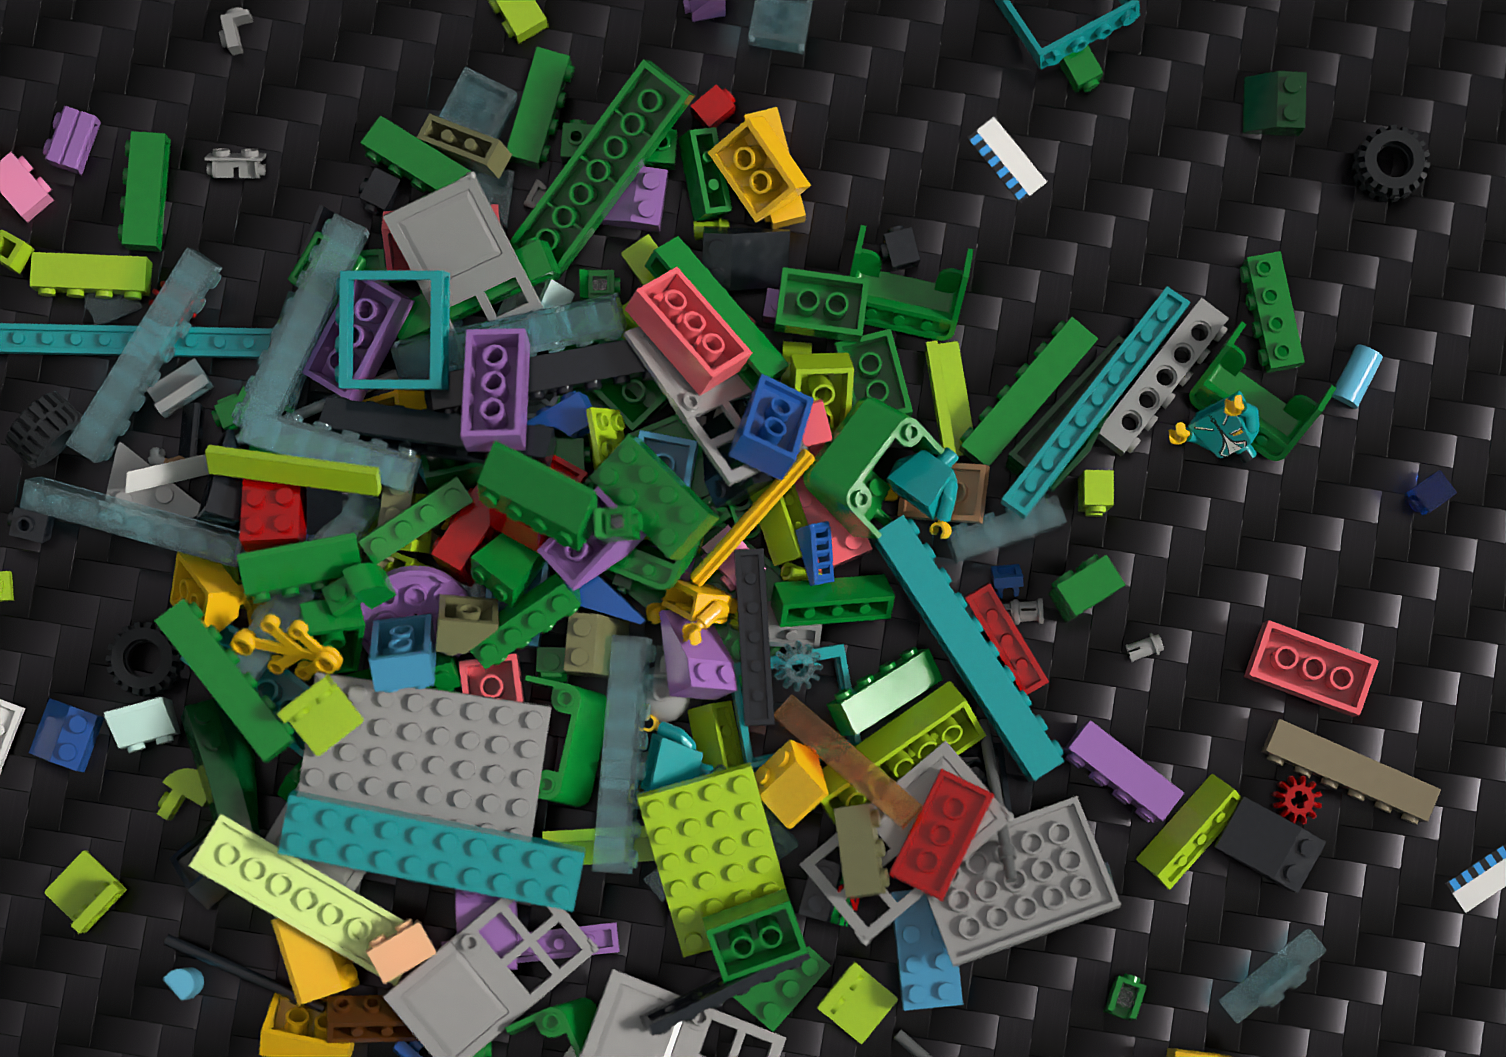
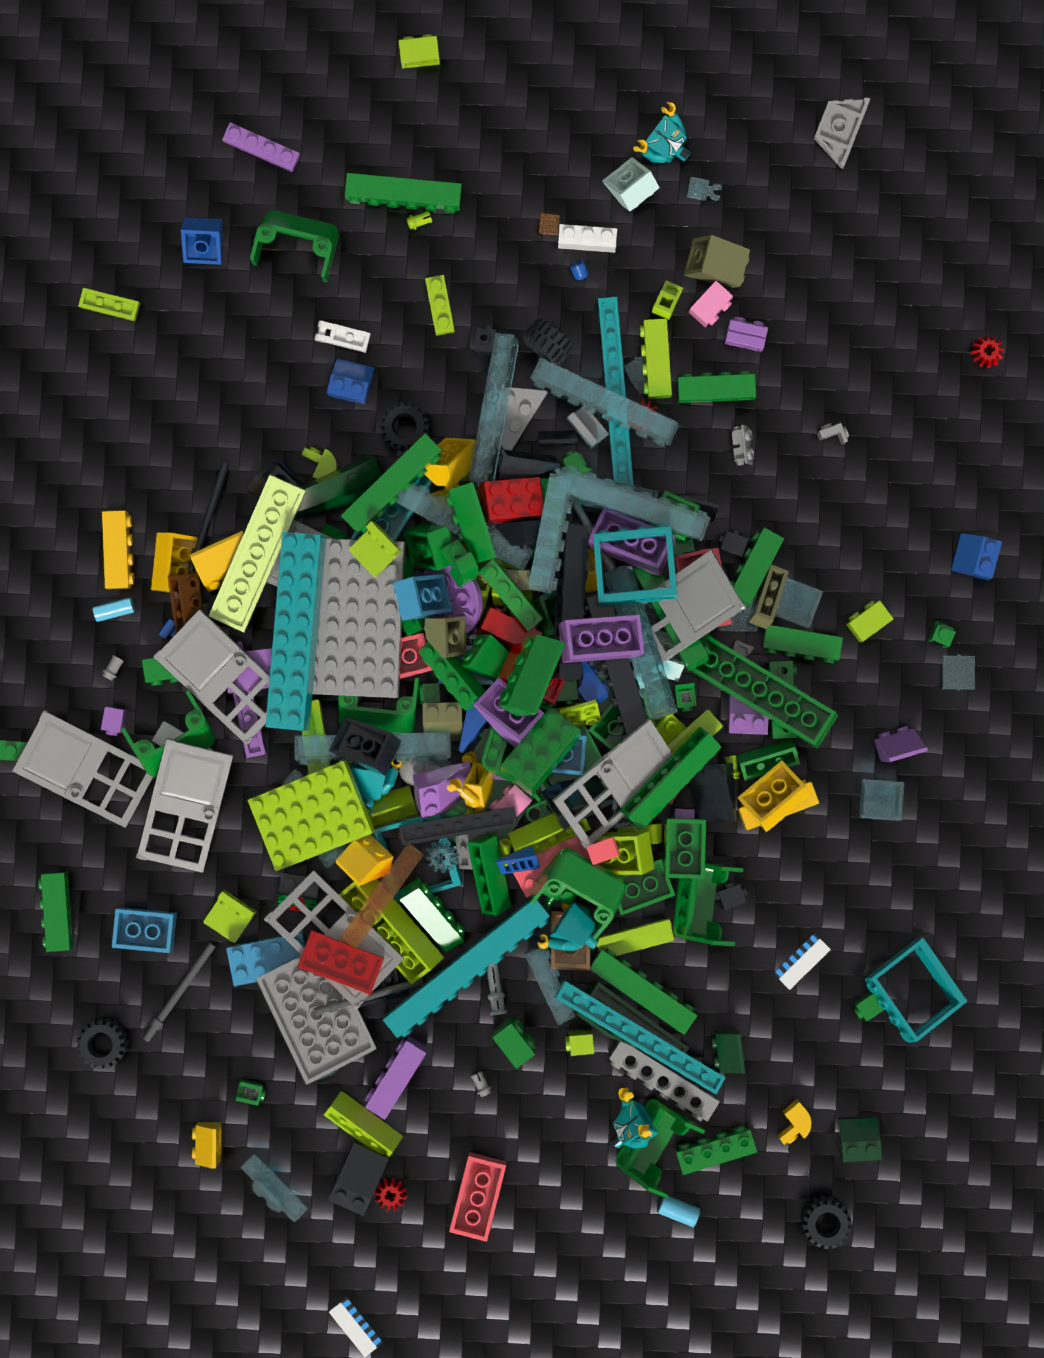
camera: 85 degrees right, 5 degrees up
lime bracket [44,851,127,933] -> none
light aqua slope [104,697,181,753] -> none
white sticker [125,454,209,494] -> none
light grey arm [148,447,185,466] -> none
medium azure brick [164,967,204,1000] -> none
lime tile [205,445,382,496] -> none
yellow plant [230,614,343,680] -> none
light nougat brick [366,919,436,984] -> none
green window [594,506,643,543] -> none
coral brick [625,267,752,396] -> none
black plate [640,950,810,1036] -> none
red brick [690,84,736,128] -> none
yellow axle [690,449,815,586] -> none
green brick [702,888,808,983] -> none
blue slope [729,374,814,481] -> none
green wing [733,946,831,1032] -> none
olive brick [834,803,889,899] -> none
red plate [965,582,1049,695] -> none
blue tile [991,564,1024,598] -> none
dark tan brick [1261,719,1441,825] -> none
clear blue brick [1406,470,1457,516] -> none
none -> black slope [329,716,402,776]
none -> dark green slope [711,1029,745,1074]
none -> yellow brick [777,1100,811,1145]

